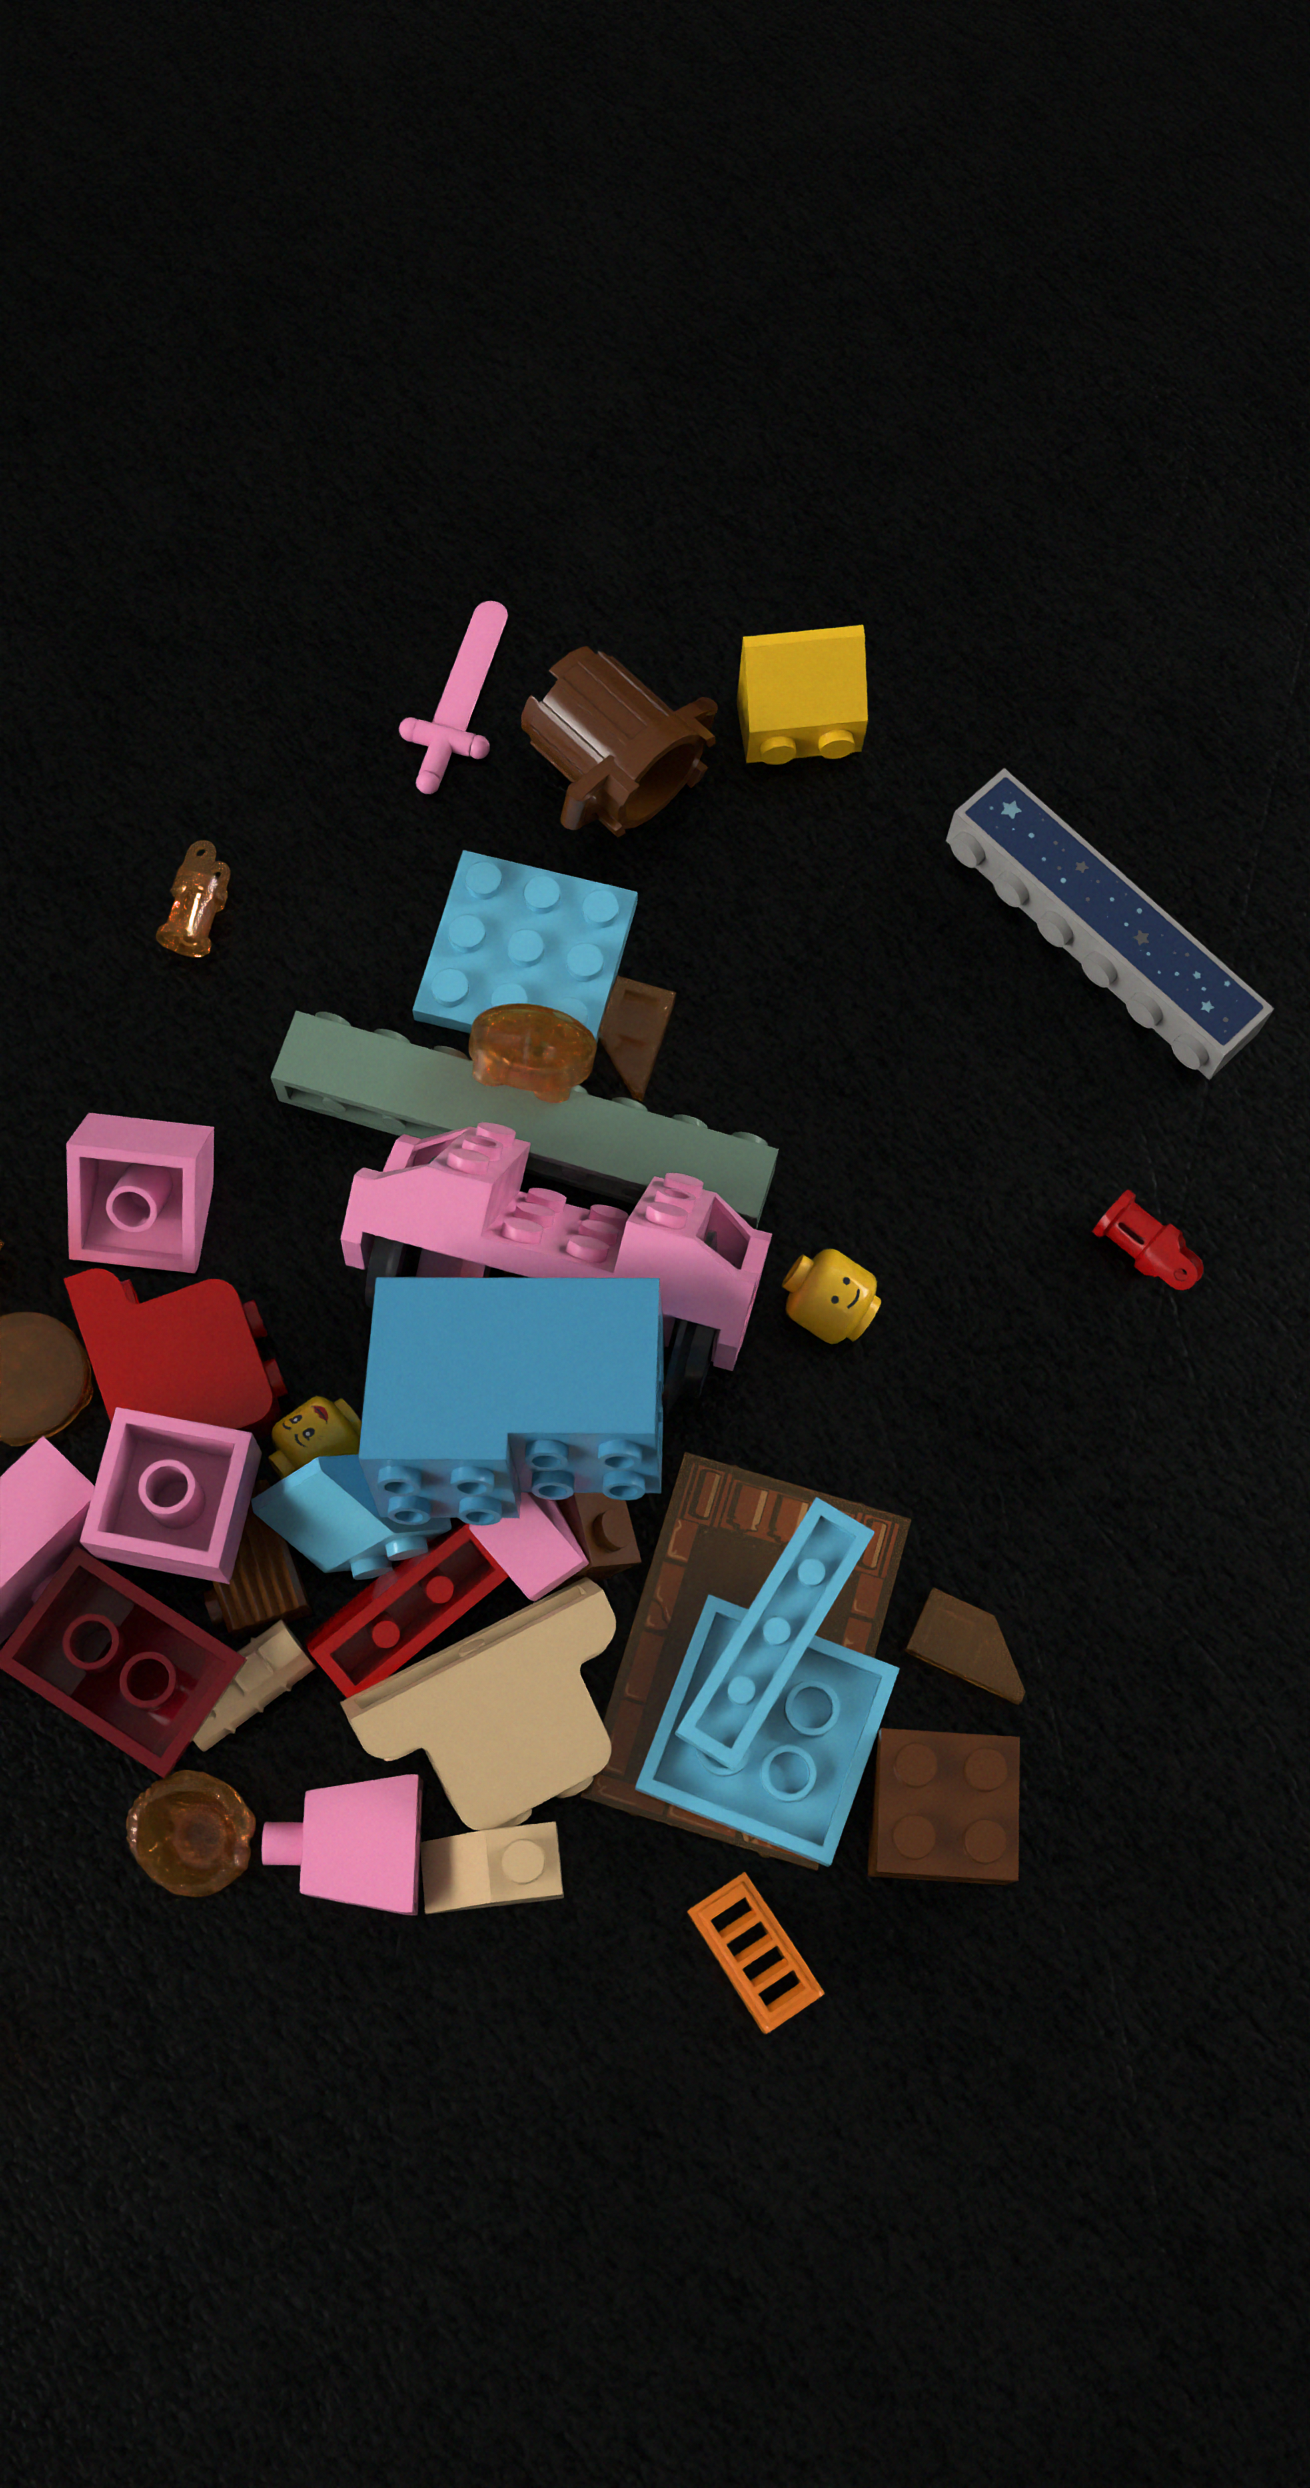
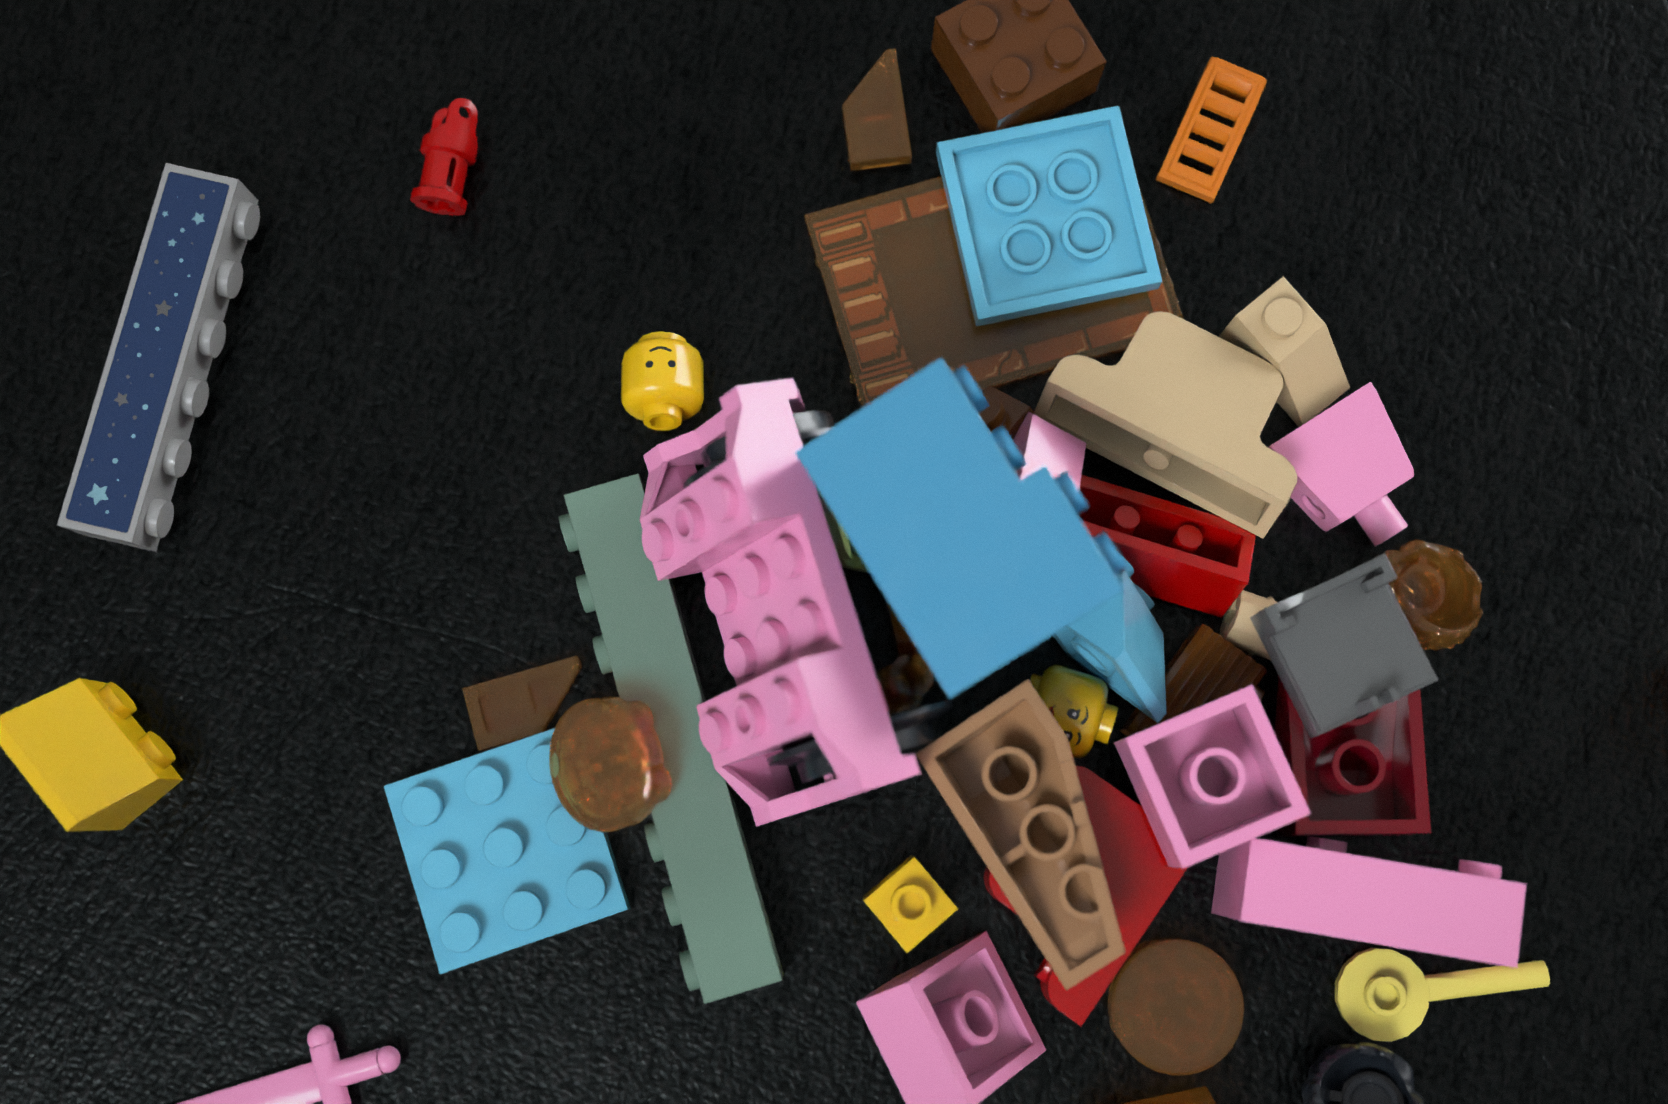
camera: 120 degrees left, 10 degrees up
reddish brown container [521,646,718,838] -> none
medium azure plate [675,1497,875,1771] -> none
none -> yellow brick [862,855,958,953]
none -> medium nougat wedge [916,679,1126,990]
none -> dark grey piece [1250,554,1438,738]

